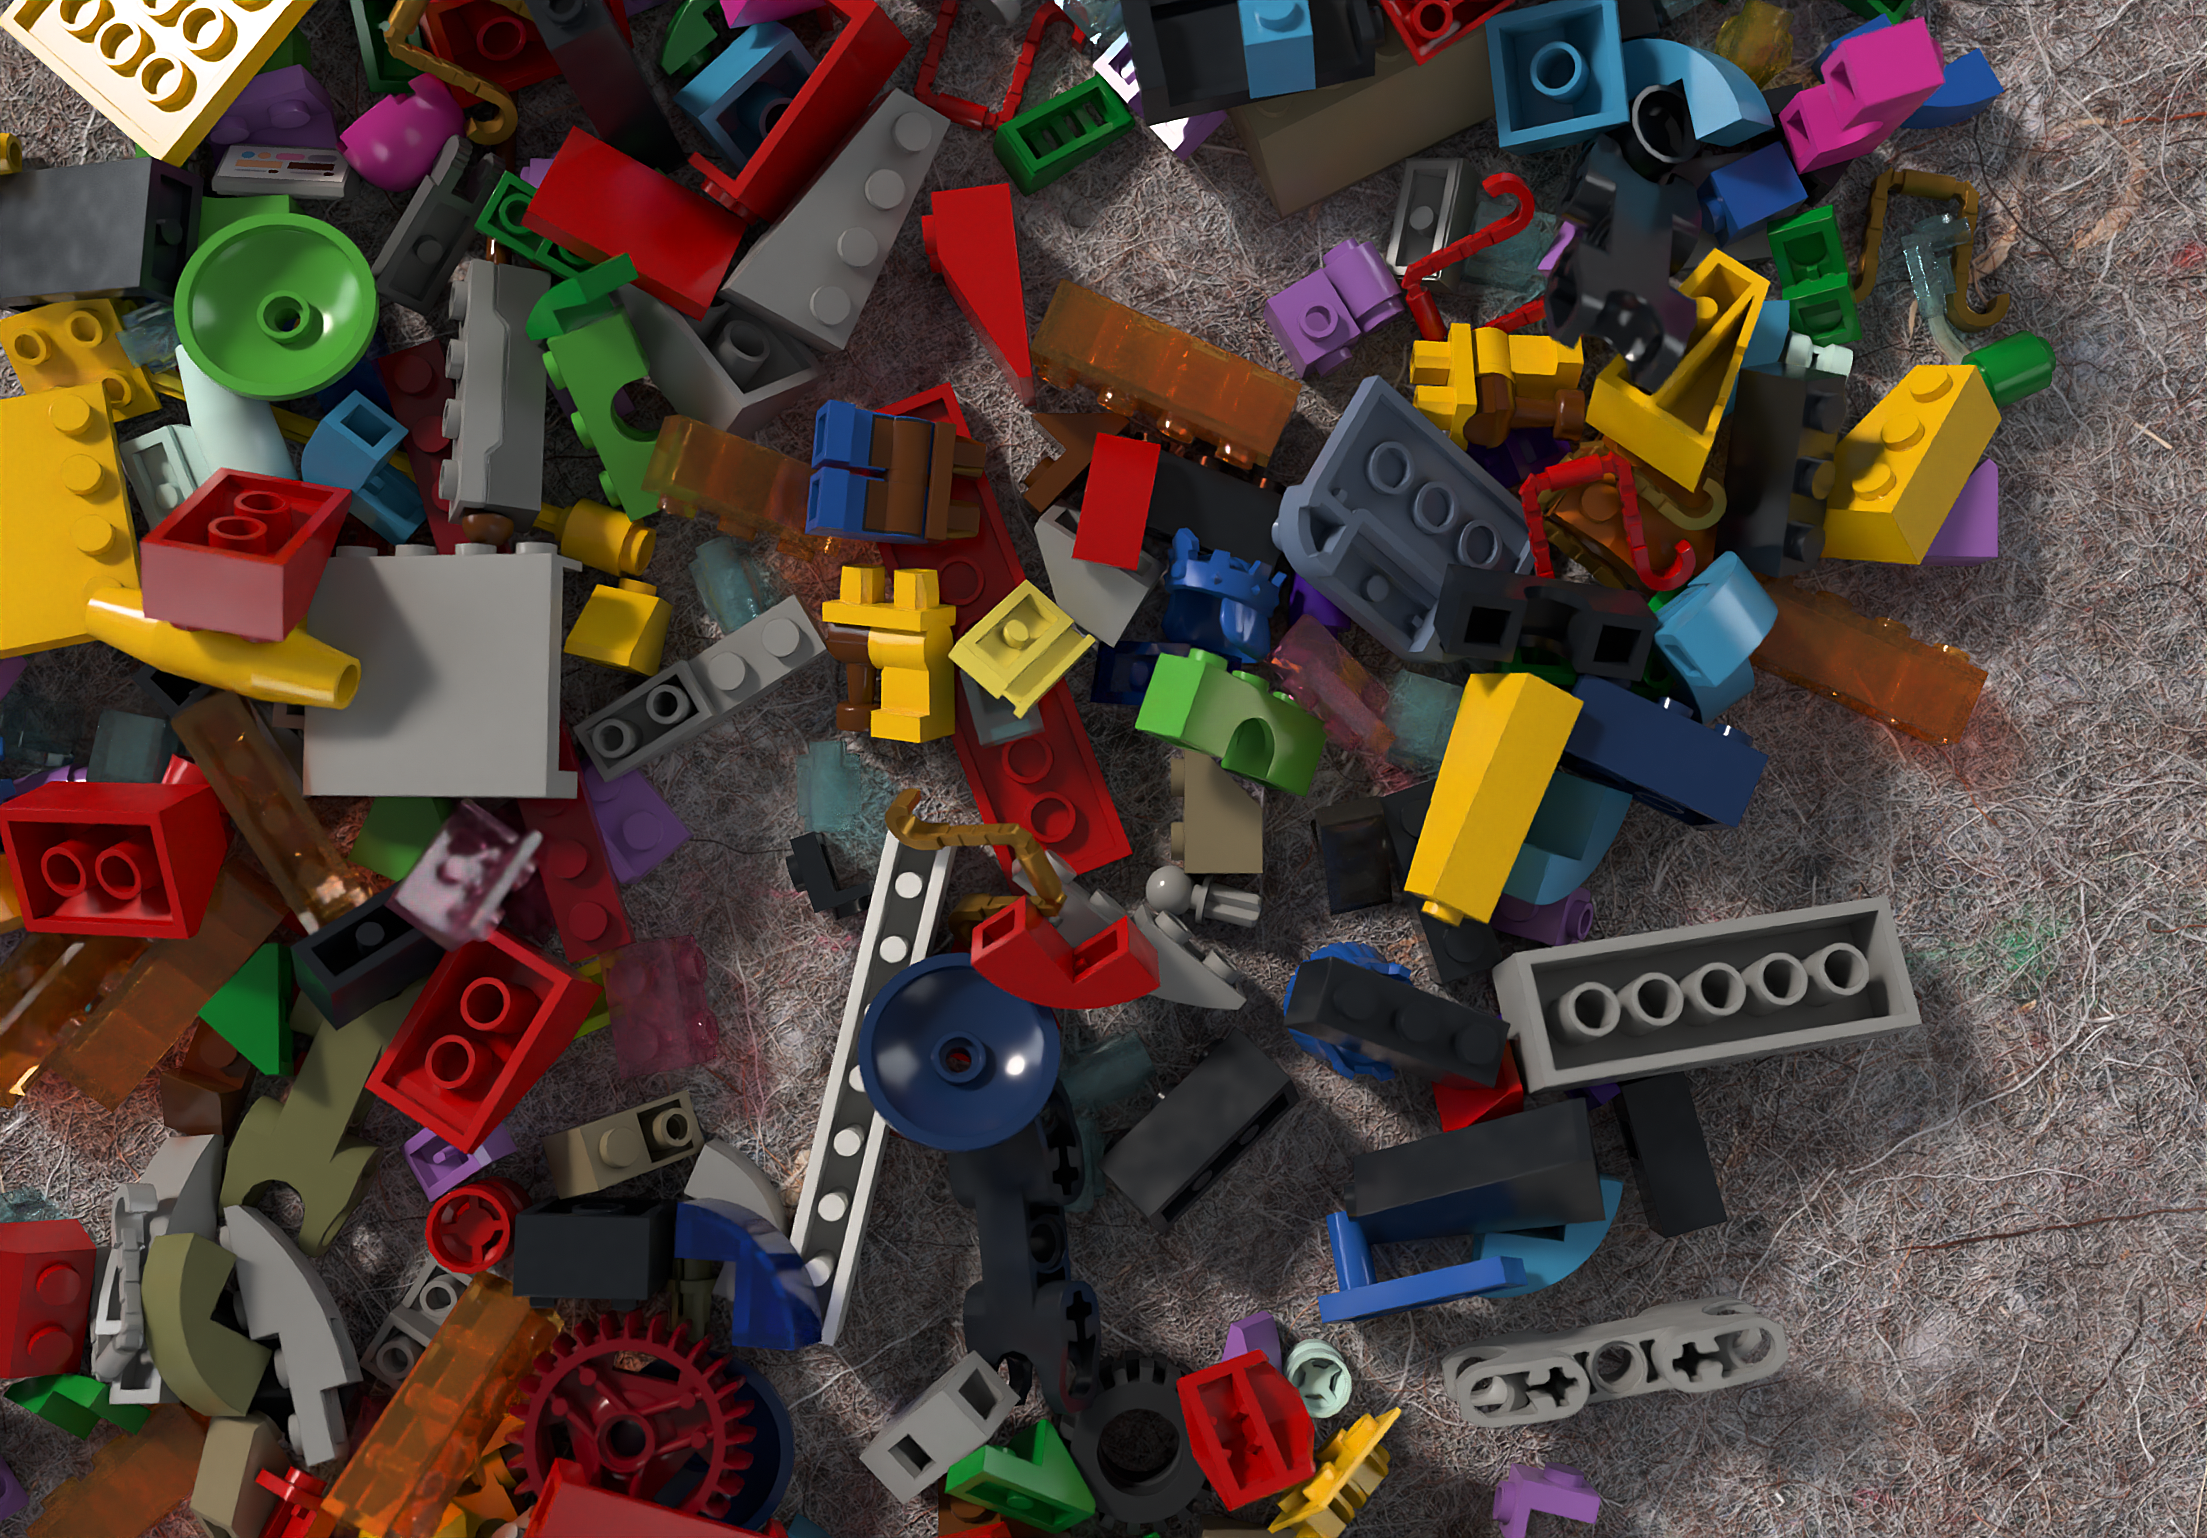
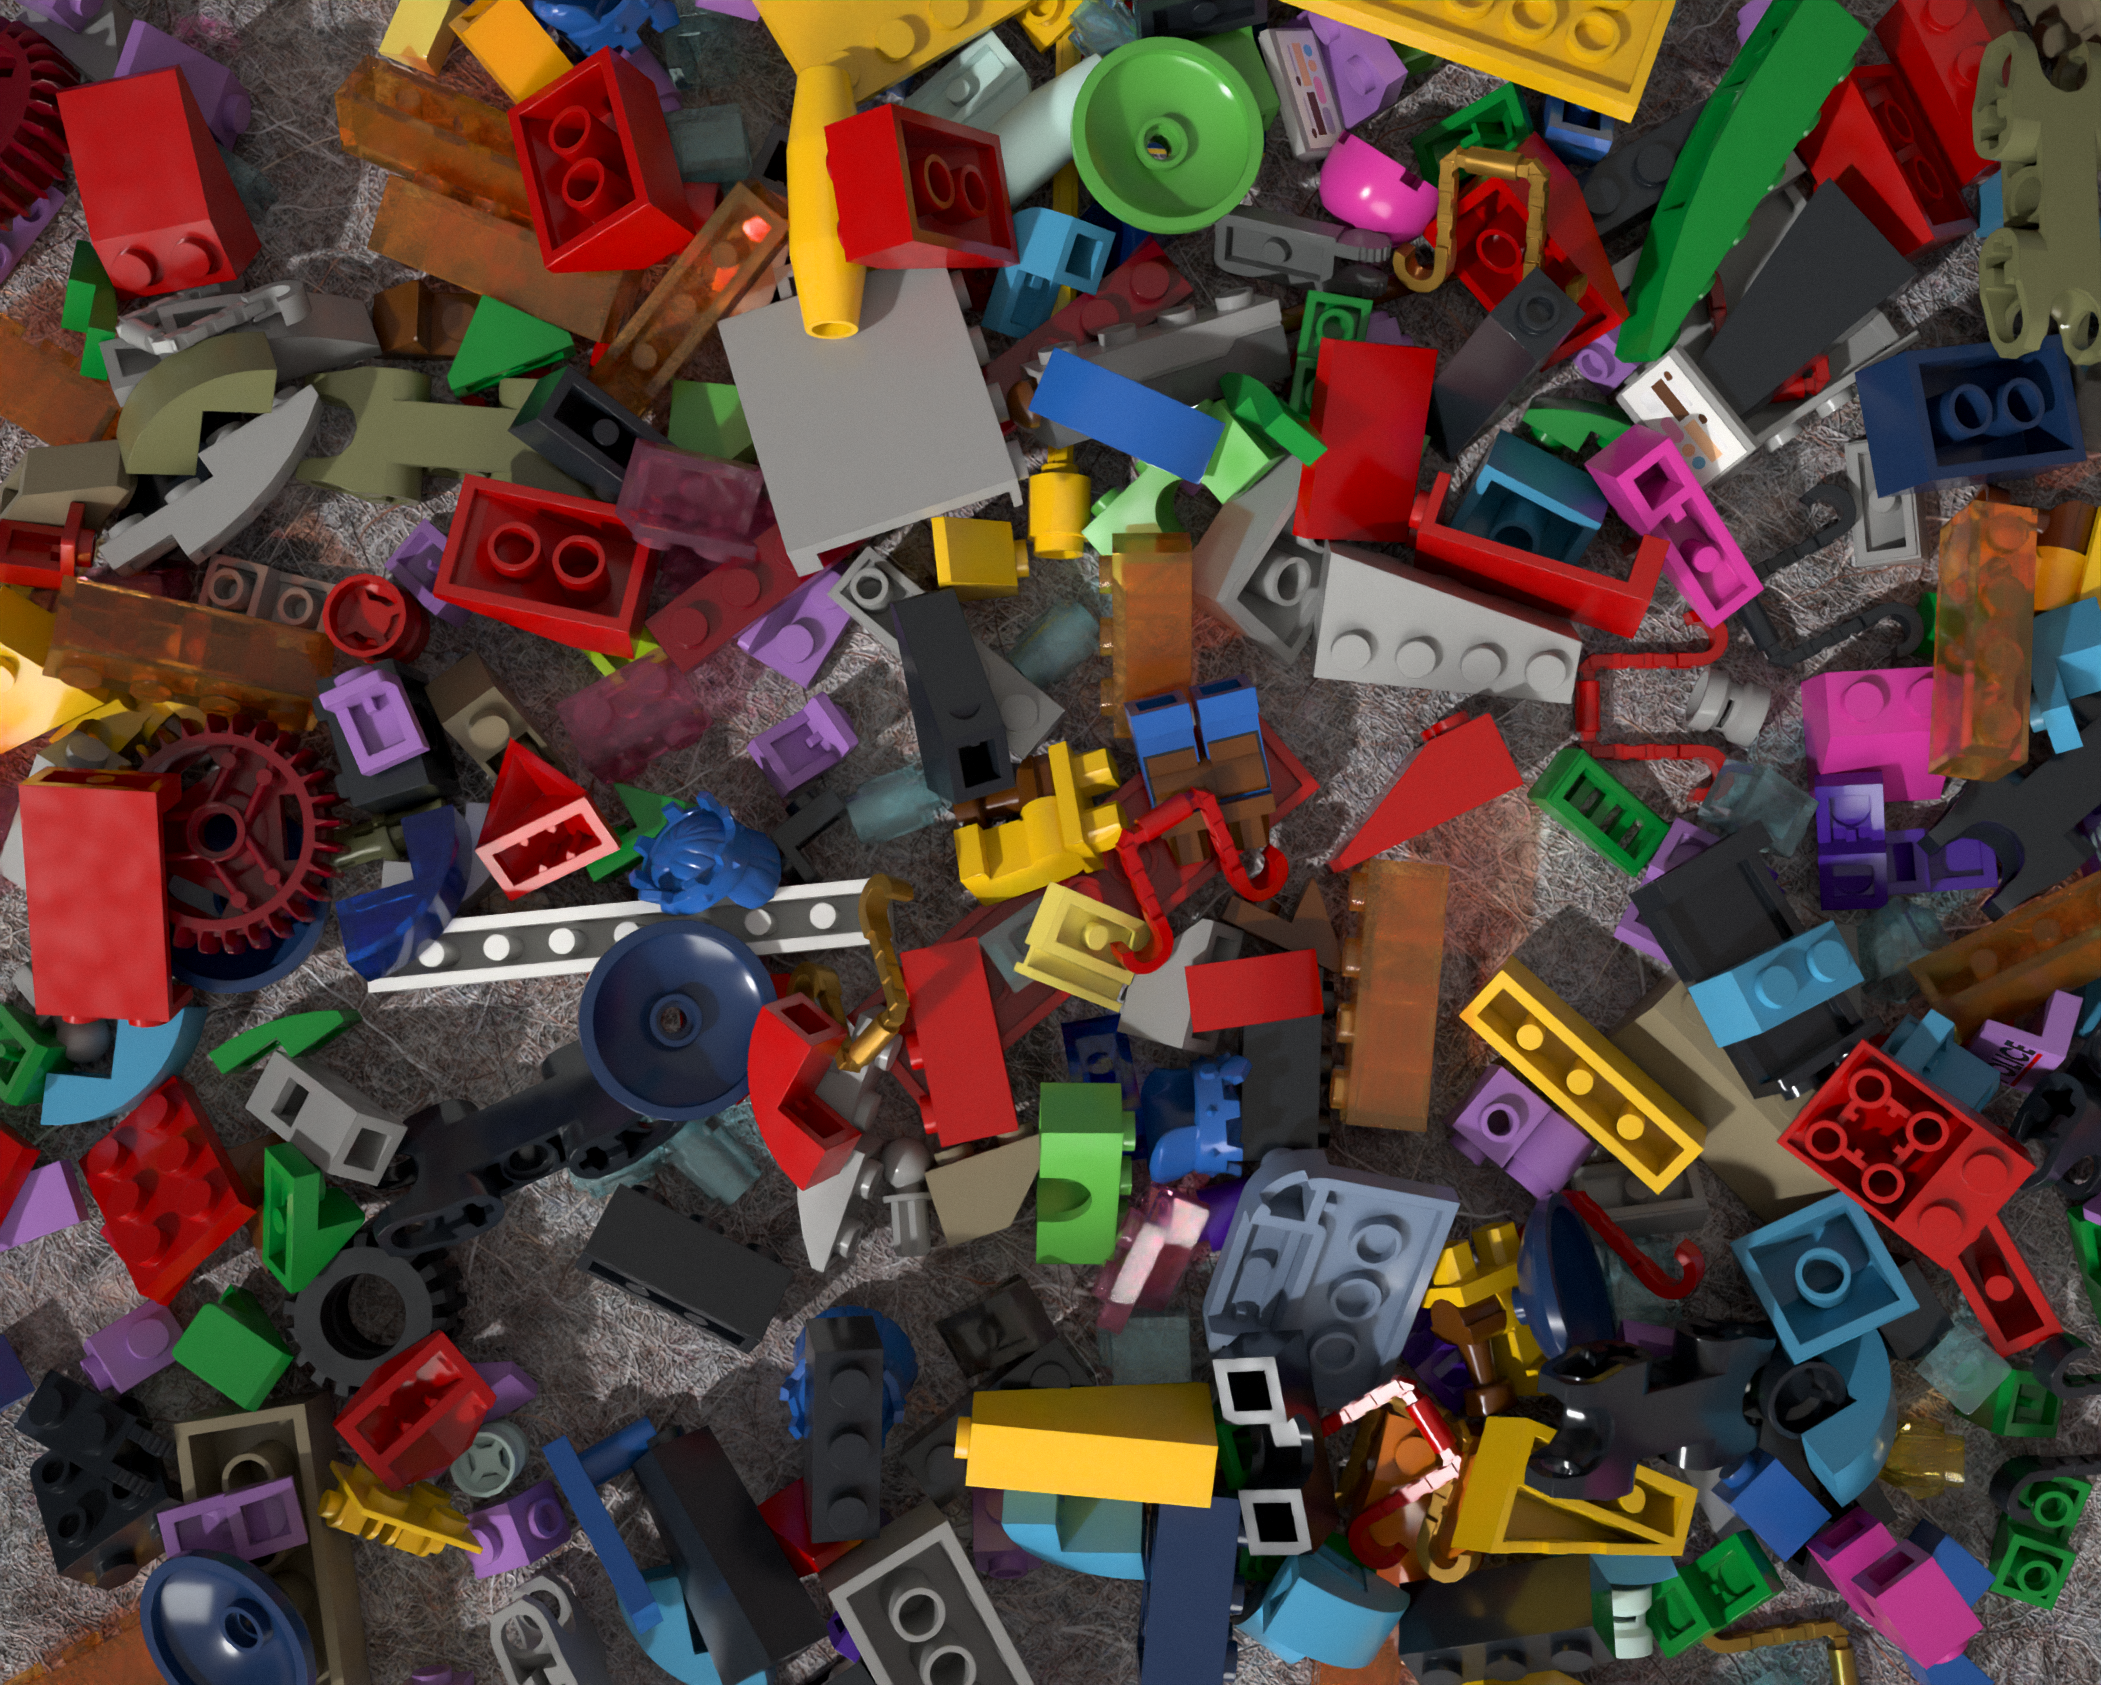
camera: 65 degrees right, 0 degrees up
none -> green slope [208,1009,363,1075]
none -> medium lavender bracket [319,665,431,777]
none -> medium lavender bracket [463,1480,571,1580]
none -> red slope [474,737,622,901]
none -> green slope [585,782,698,884]
none -> blue hair [628,791,781,916]
none -> medium lavender bracket [746,691,859,800]
none -> black slope [890,586,1016,805]
none -> red brick [899,936,1020,1147]
none -> blue brick [1028,347,1226,486]
none -> red piece [1110,786,1289,975]
none -> yellow brick [1459,954,1707,1195]
none -> dark blue dish [1511,1193,1616,1360]

